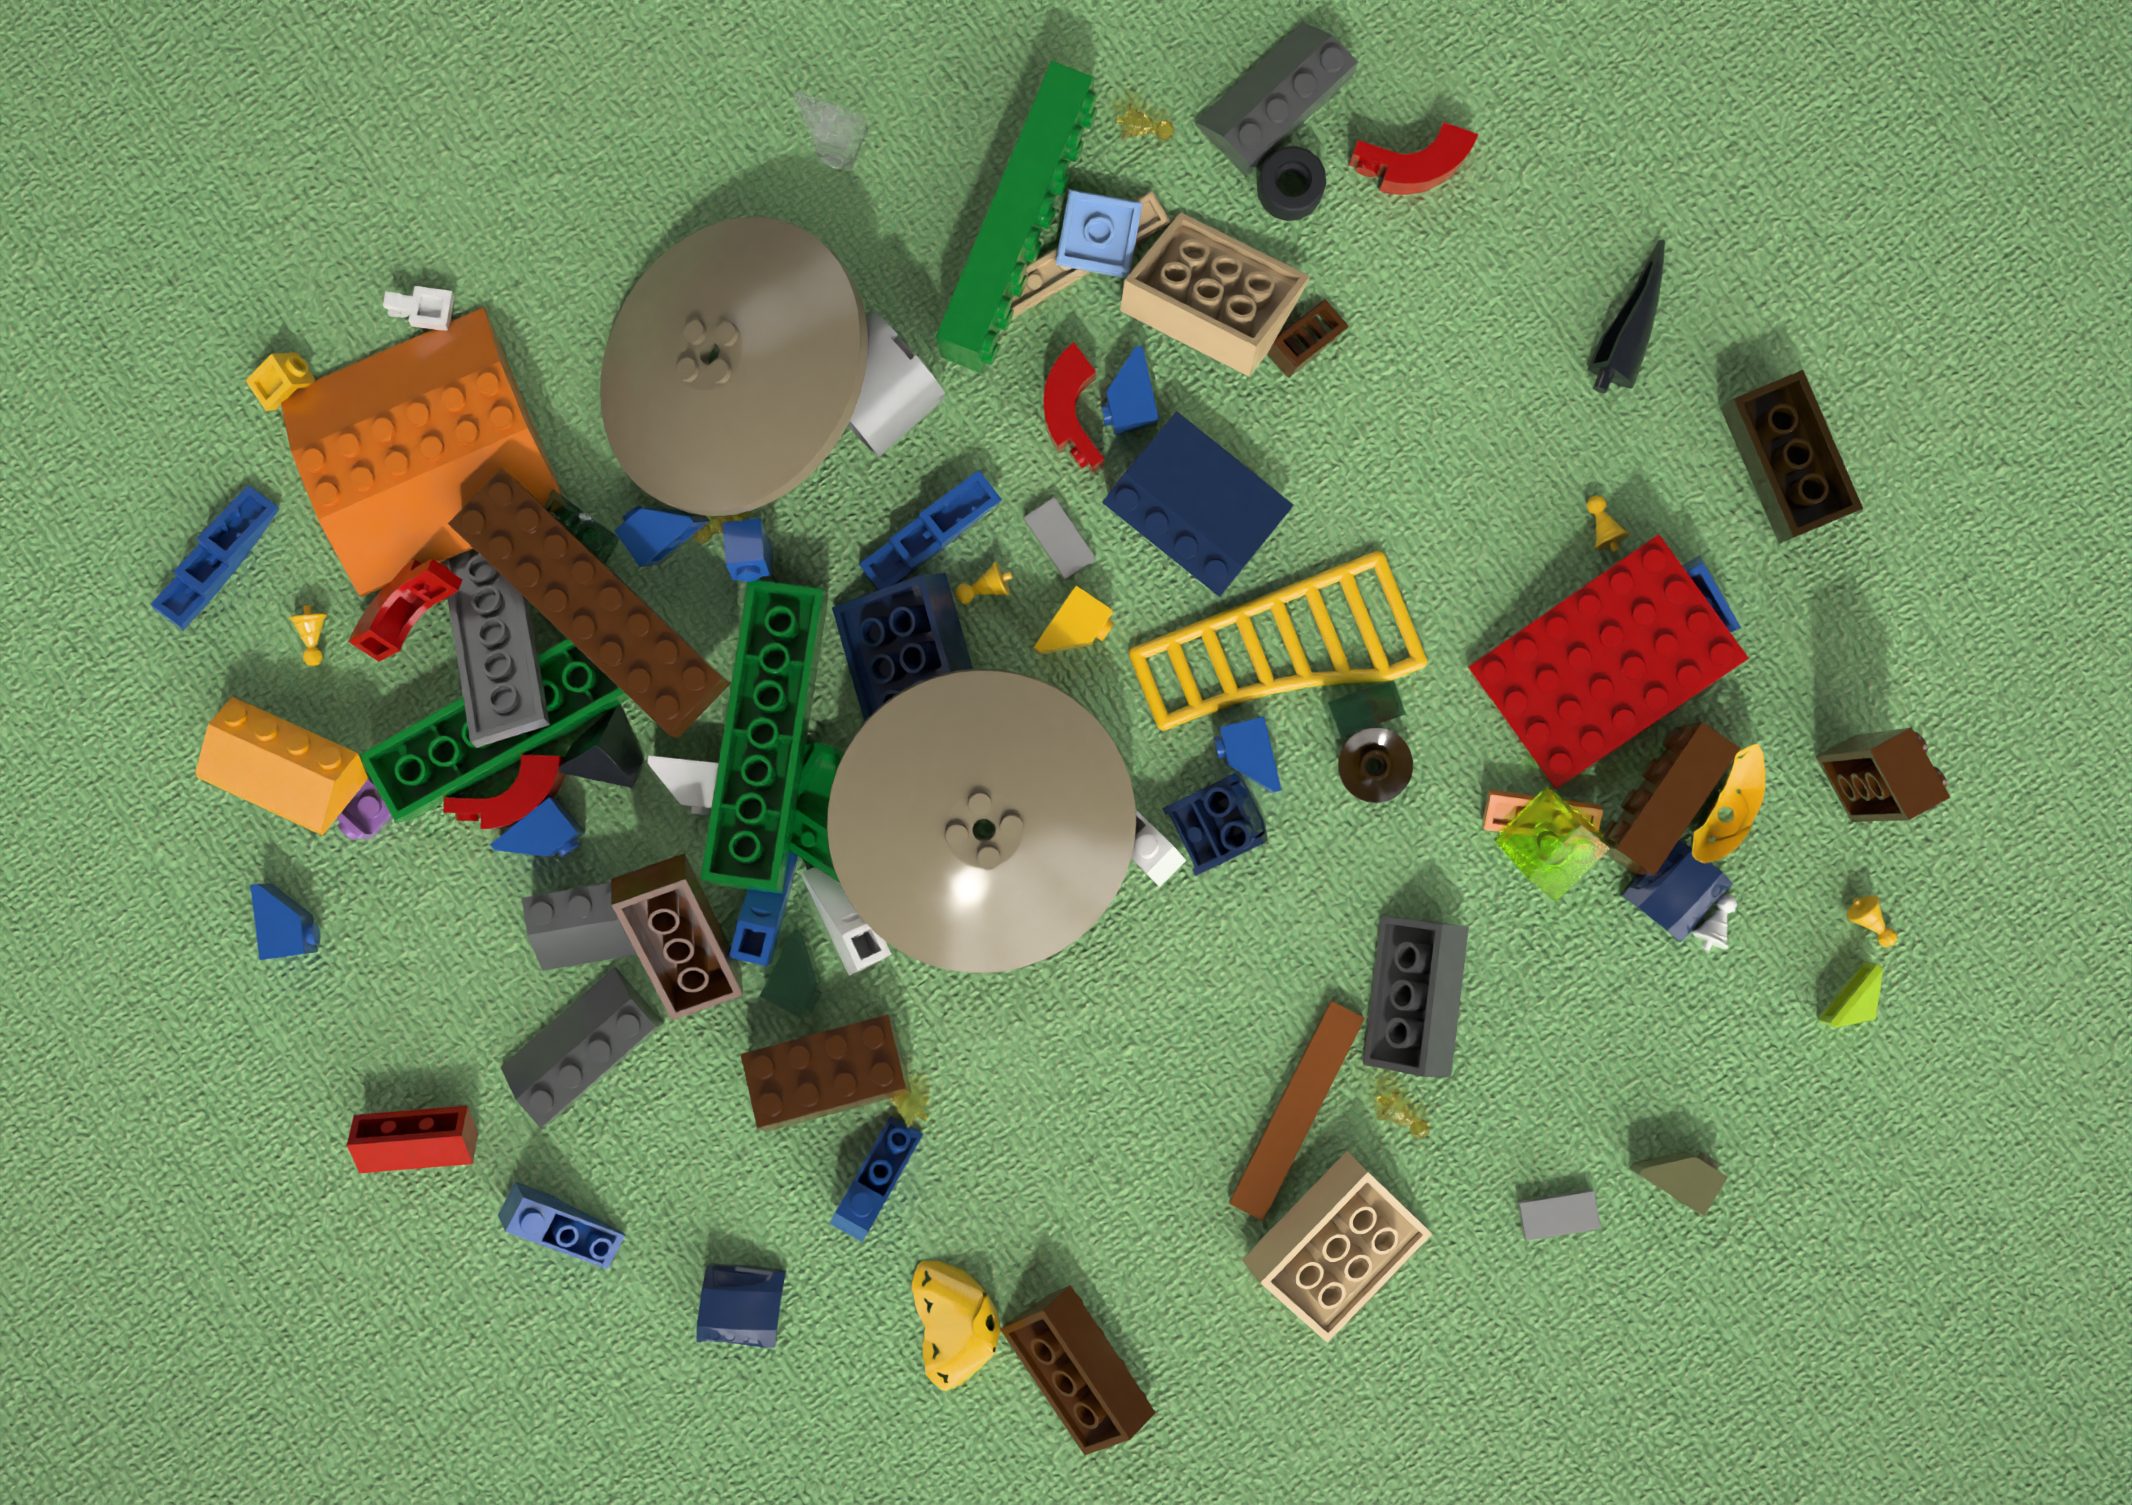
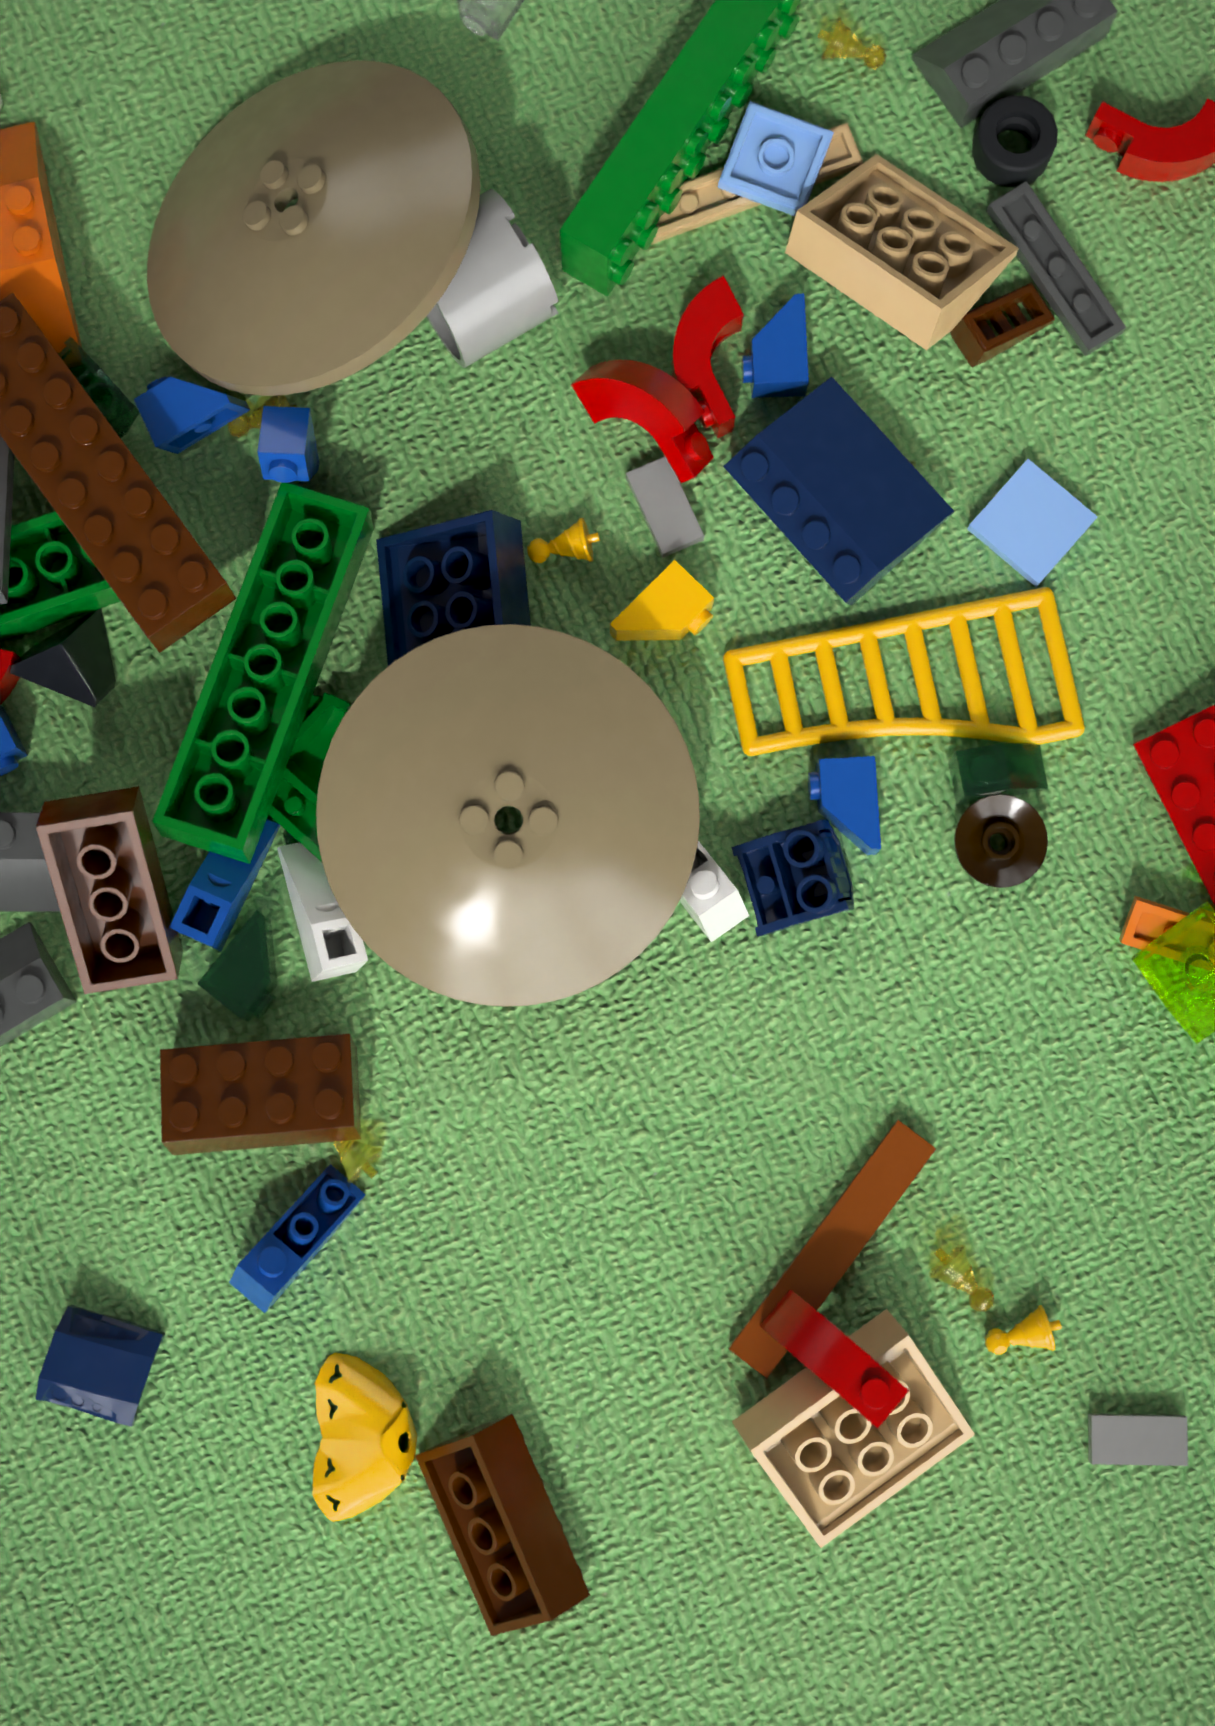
camera: 10 degrees right, 5 degrees down
white slope [648,756,719,815] -> none
blue slope [859,470,1002,591] -> none
dark grey slope [1363,915,1469,1078] -> none
none -> red arch [571,359,714,483]
none -> red arch [760,1290,910,1429]
none -> light blue tile [967,459,1098,587]
none -> yellow piece [985,1305,1062,1355]
none -> dark grey plate [986,181,1126,357]

